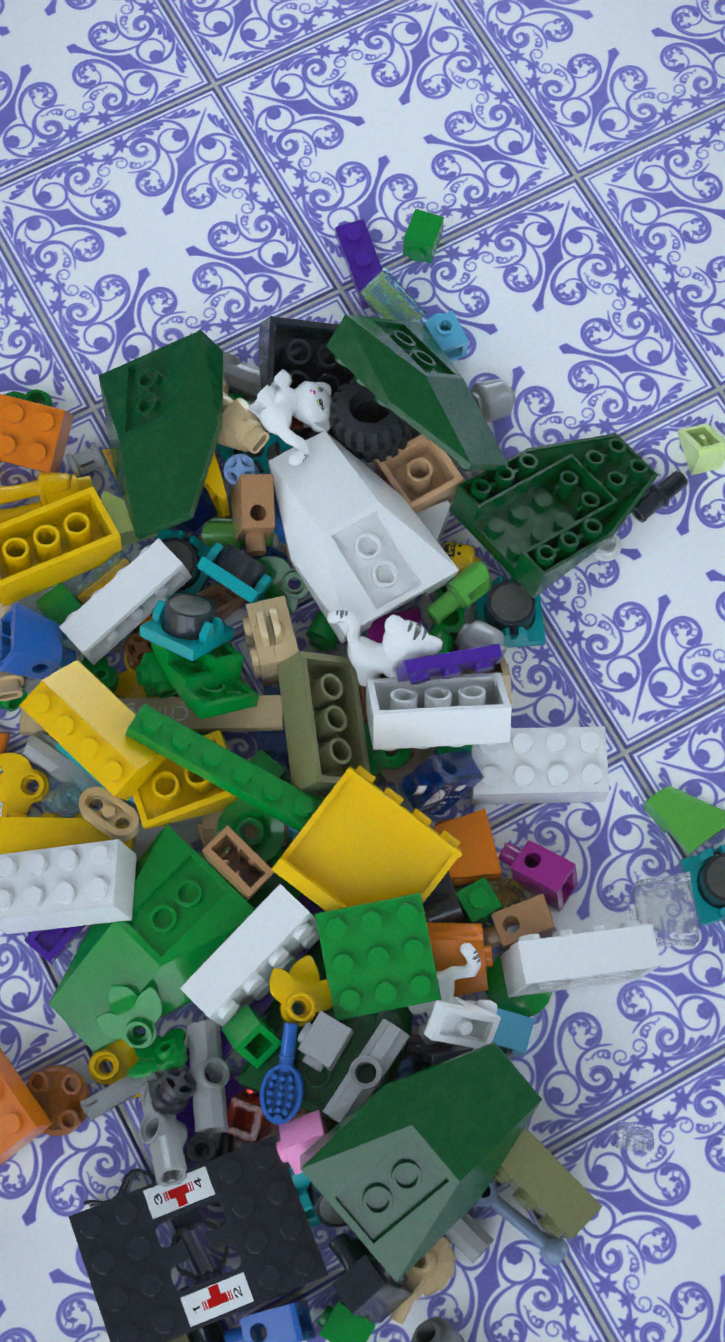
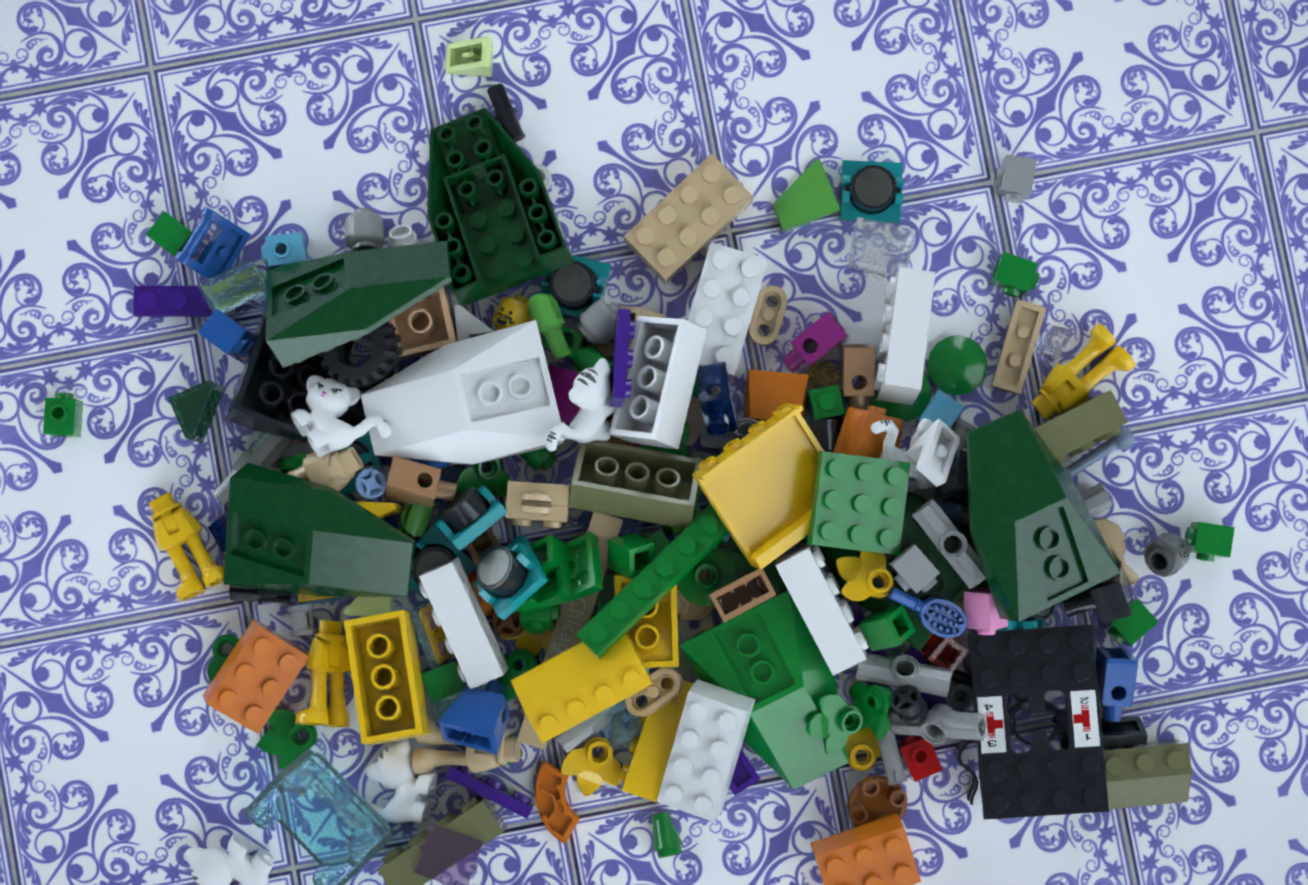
camera: 75 degrees left, 15 degrees up
none -> green brick [43,393,83,437]
none -> yellow piece [149,492,225,602]
none -> clear green slope [168,380,225,444]
none -> blue plate [174,206,251,284]
none -> blue brick [198,308,255,361]
none -> black axle [229,585,291,605]
none -> white plate [387,225,418,247]
none -> green brick [607,532,655,579]
none -> tan brick [624,153,754,285]
none -> tan plate [749,286,787,346]
none -> red brick [898,735,943,782]
none -> green dish [926,335,988,396]
none -> green brick [990,252,1040,298]
none -> tan plate [990,299,1046,395]
none -> yellow piece [1031,323,1136,421]

